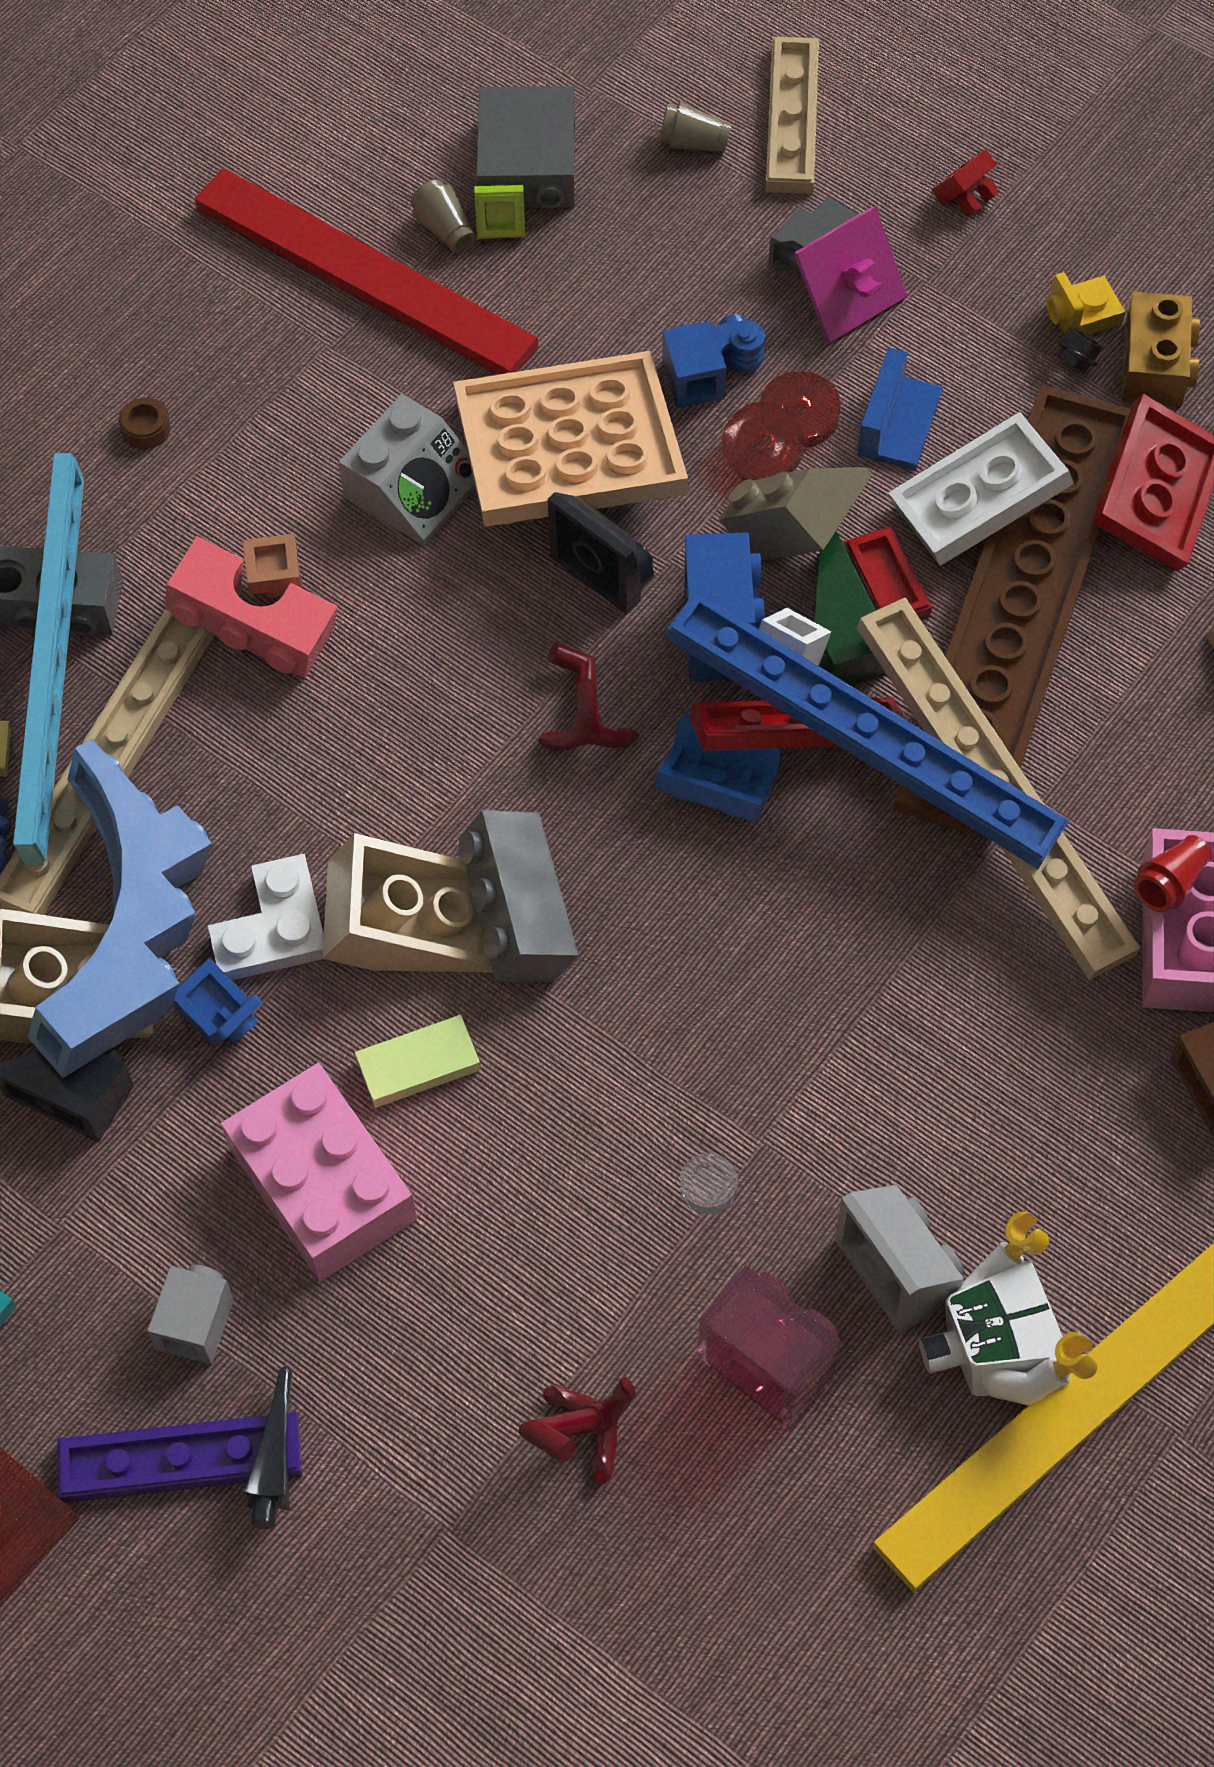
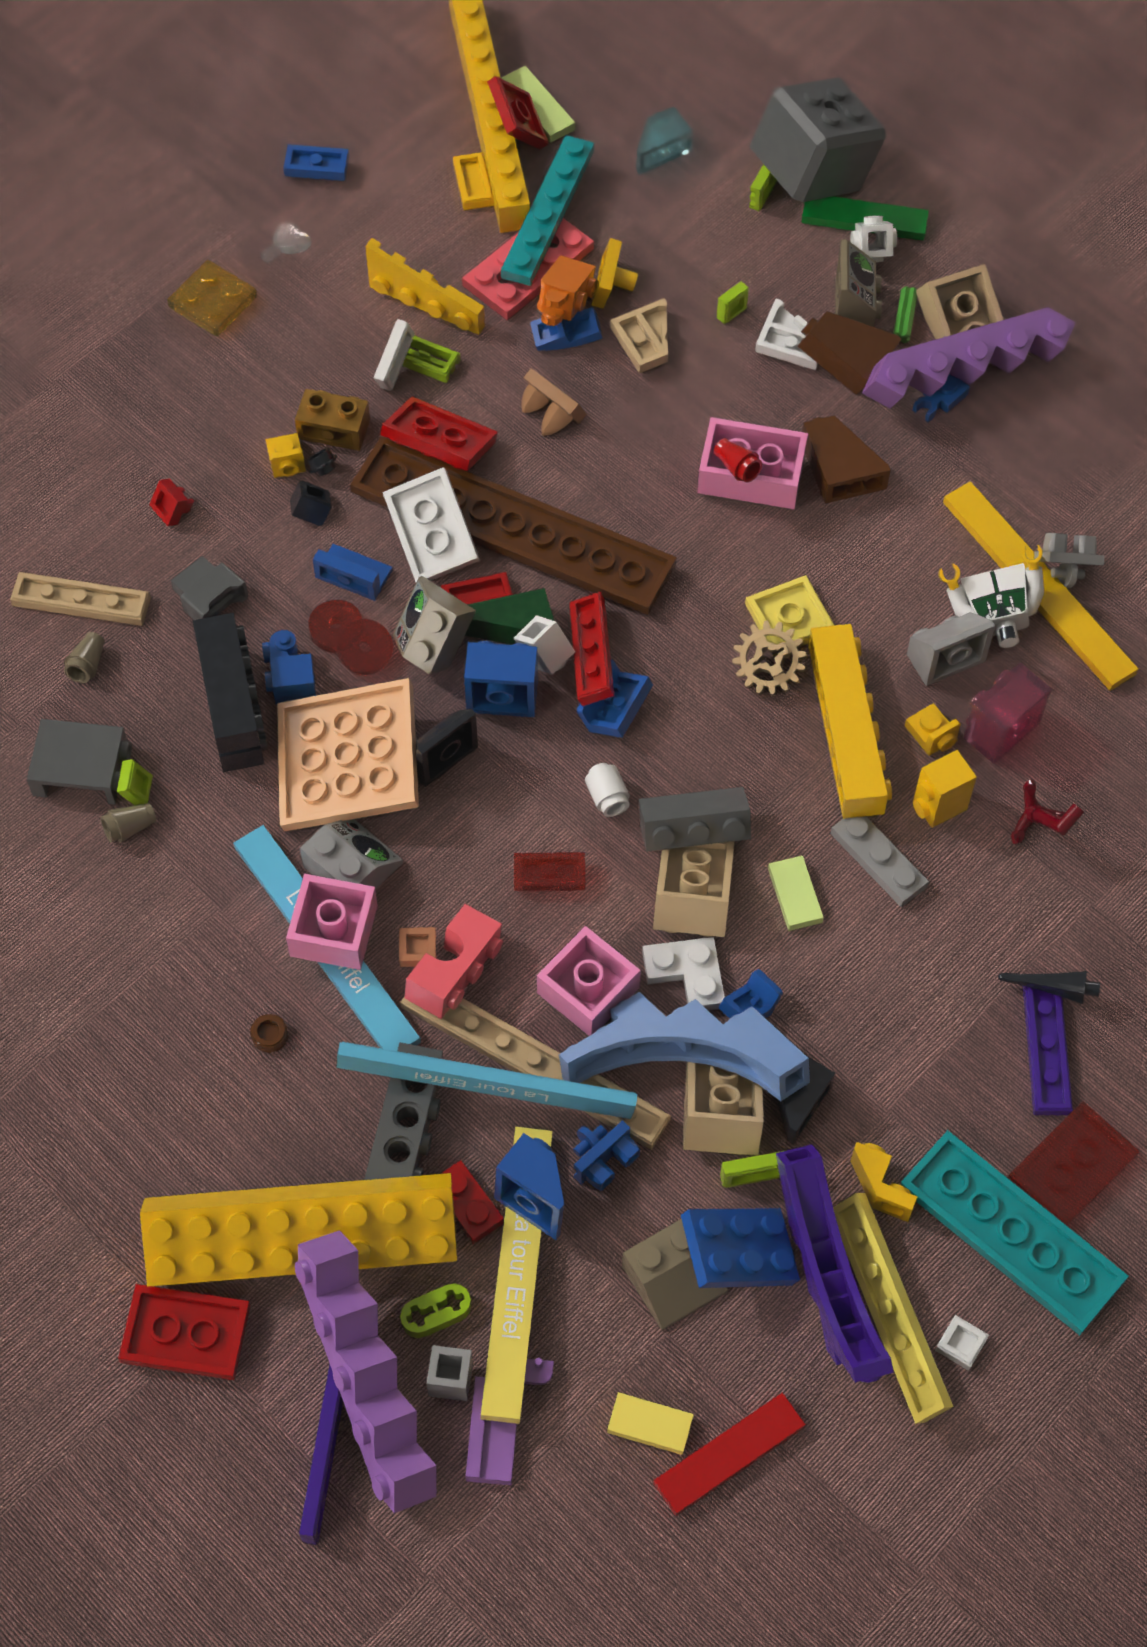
camera: 85 degrees left, 0 degrees up
light grey brick [147,1264,234,1365] -> none
red tile [194,168,538,375] -> none
bright pink brick [221,1062,417,1282] -> none
dark red piece [538,643,640,750] -> none
blue tile [665,591,1069,869] -> none
clear tile [680,1153,738,1214] -> none
dark pink piece [794,206,907,343] -> none
tan plate [856,598,1140,980] -> none
none -> black piece [192,613,268,772]
none -> medium azure tile [233,825,421,1051]
none -> bright pink brick [286,874,378,970]
none -> black slope [290,480,332,526]
none -> clear red plate [514,852,586,891]
none -> bright pink brick [537,926,641,1036]
none -> white brick [585,763,630,817]
none -> tan gear [732,620,807,696]
none -> light yellow tile [745,575,835,656]
none -> yellow brick [808,624,892,819]
none -> light grey plate [830,816,929,907]
none -> yellow bracket [904,703,961,756]
none -> yellow brick [913,750,977,828]
none -> light grey hips [1034,533,1105,588]

